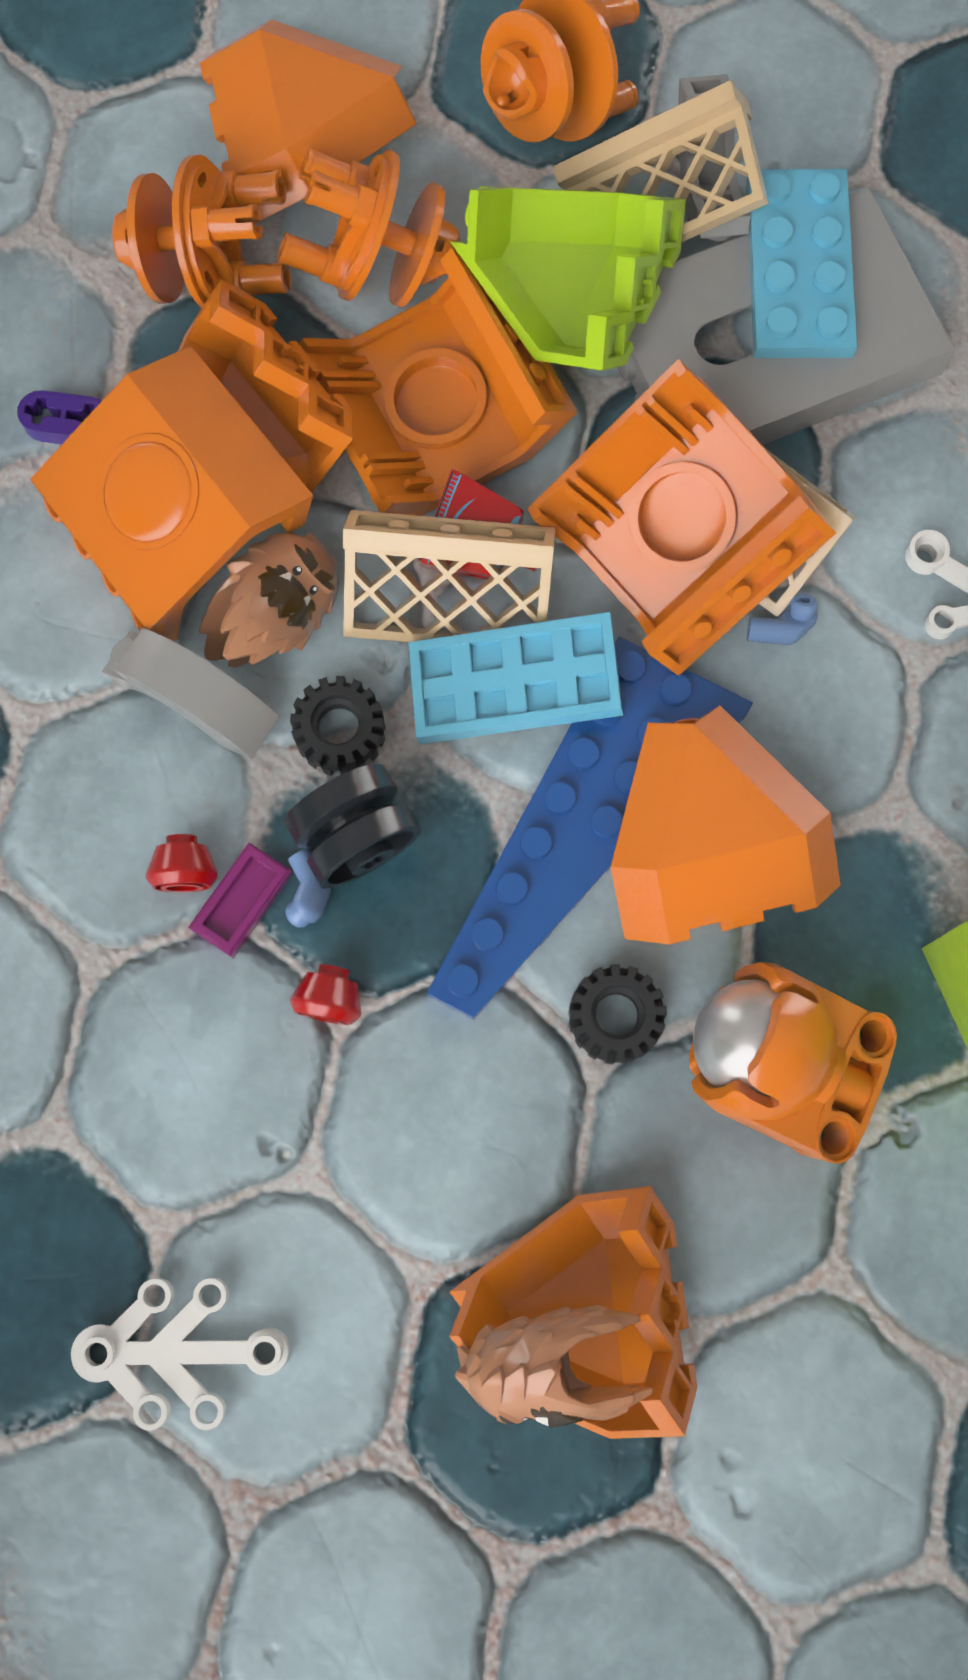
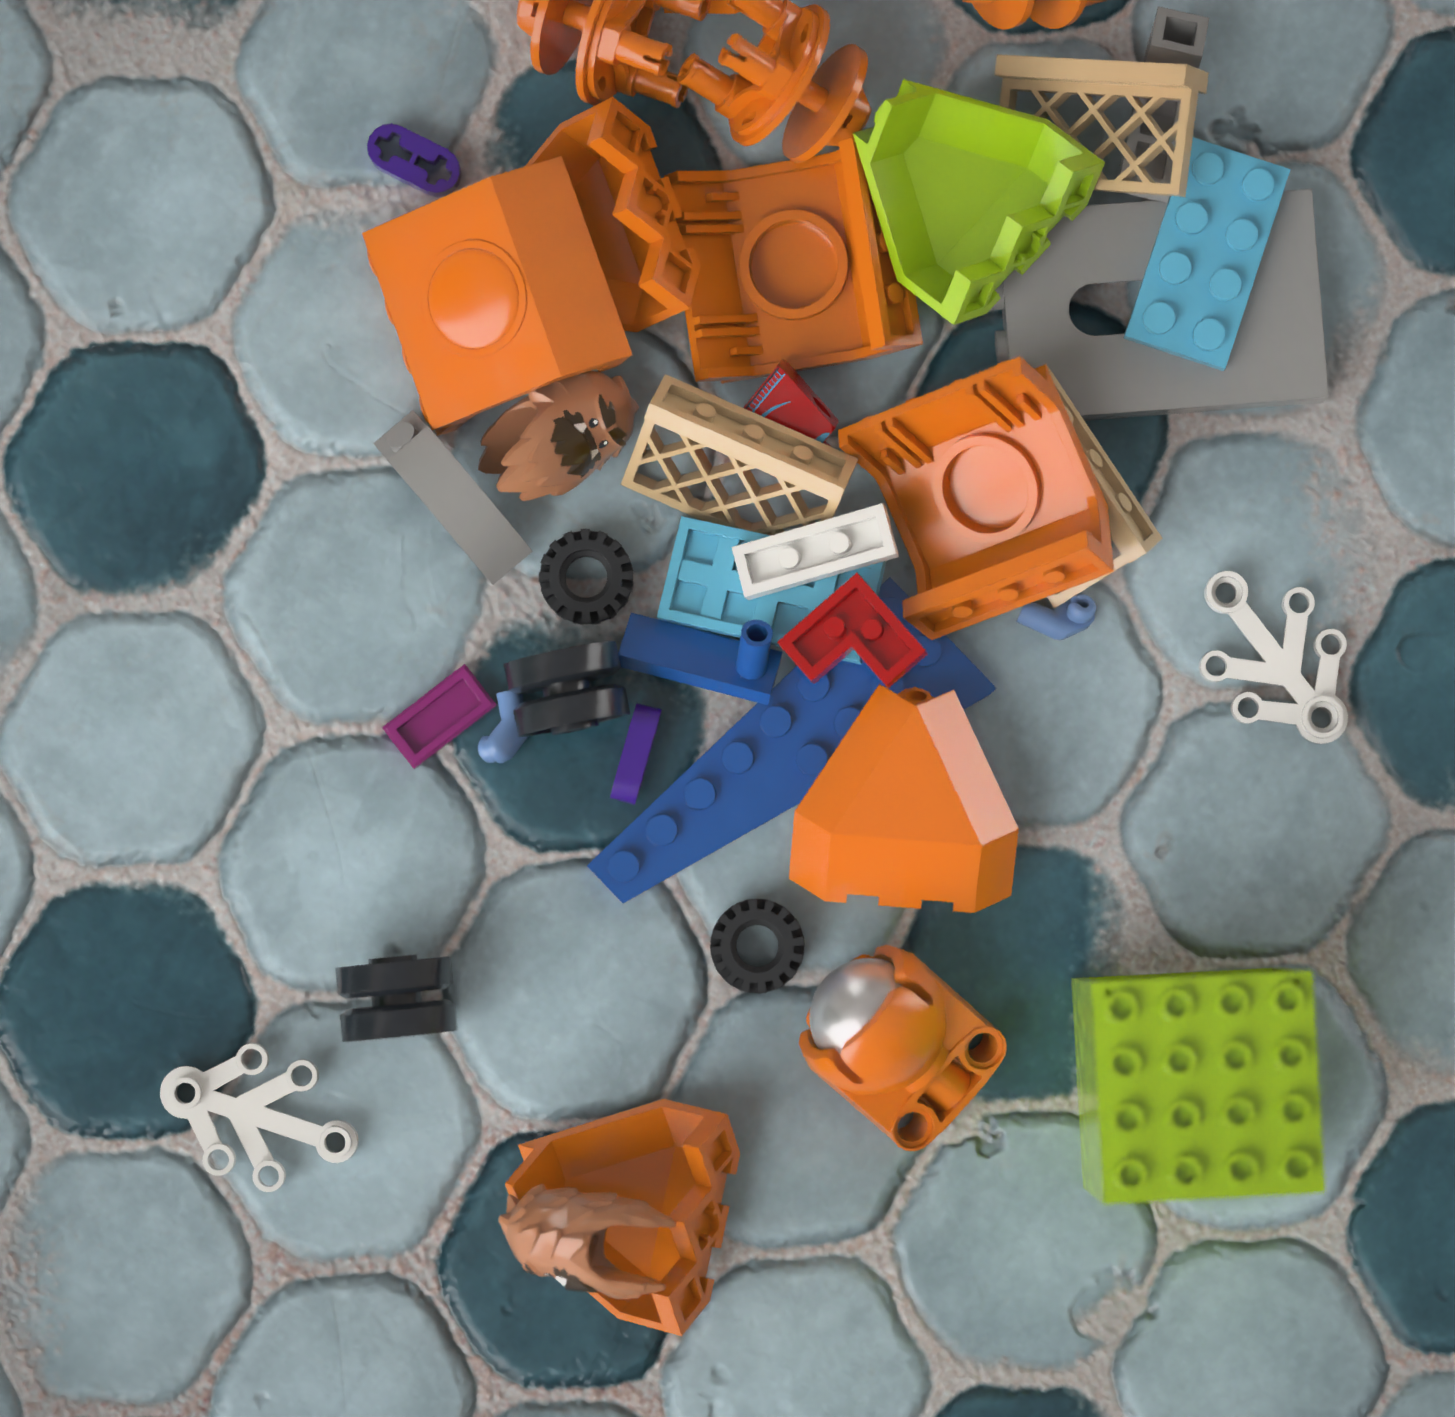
camera: 20 degrees right, 10 degrees up
red cone [145,834,218,893] -> none
red cone [289,964,362,1025] -> none
none -> black wheel [335,954,458,1042]
none -> dark purple beam [610,702,662,805]
none -> blue piece [618,612,783,705]
none -> white piece [732,503,899,600]
none -> red plate [777,573,928,689]

